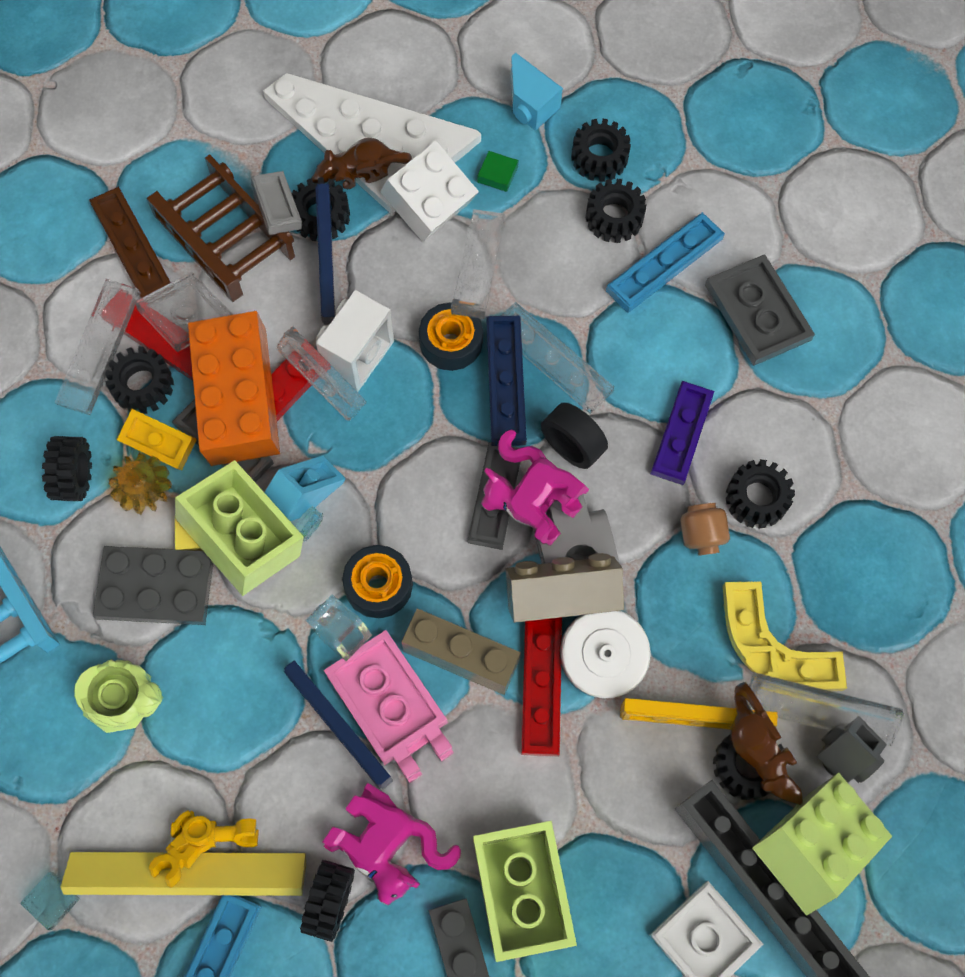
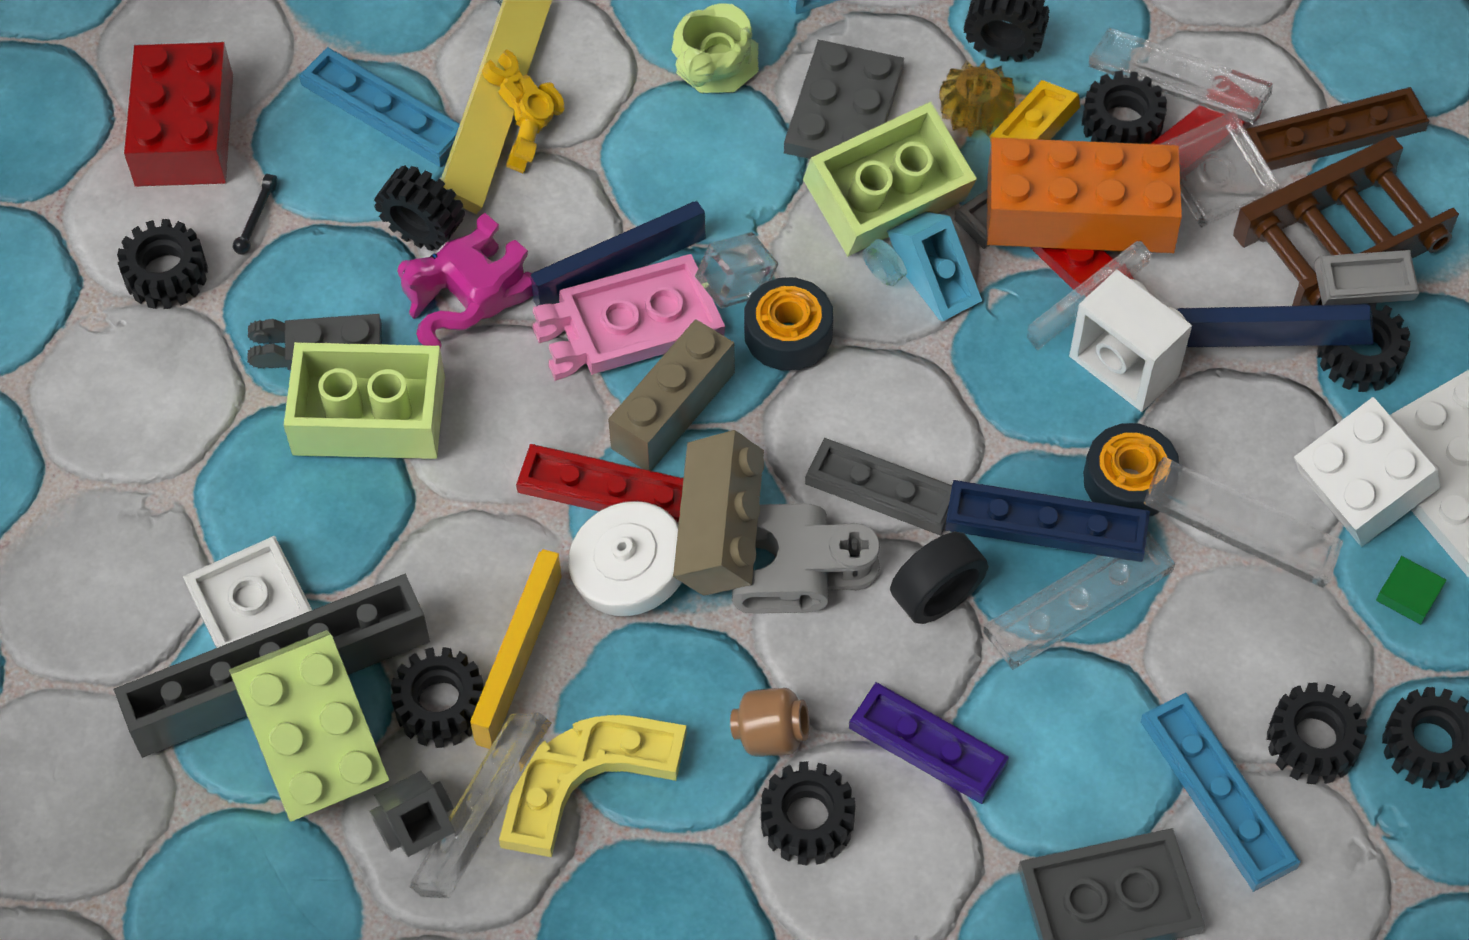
camera: 105 degrees right, 10 degrees down
reddish brown animal [312,138,412,190] -> none
dark pink animal [481,430,589,546] -> none
reddish brown animal [731,682,803,805] -> none

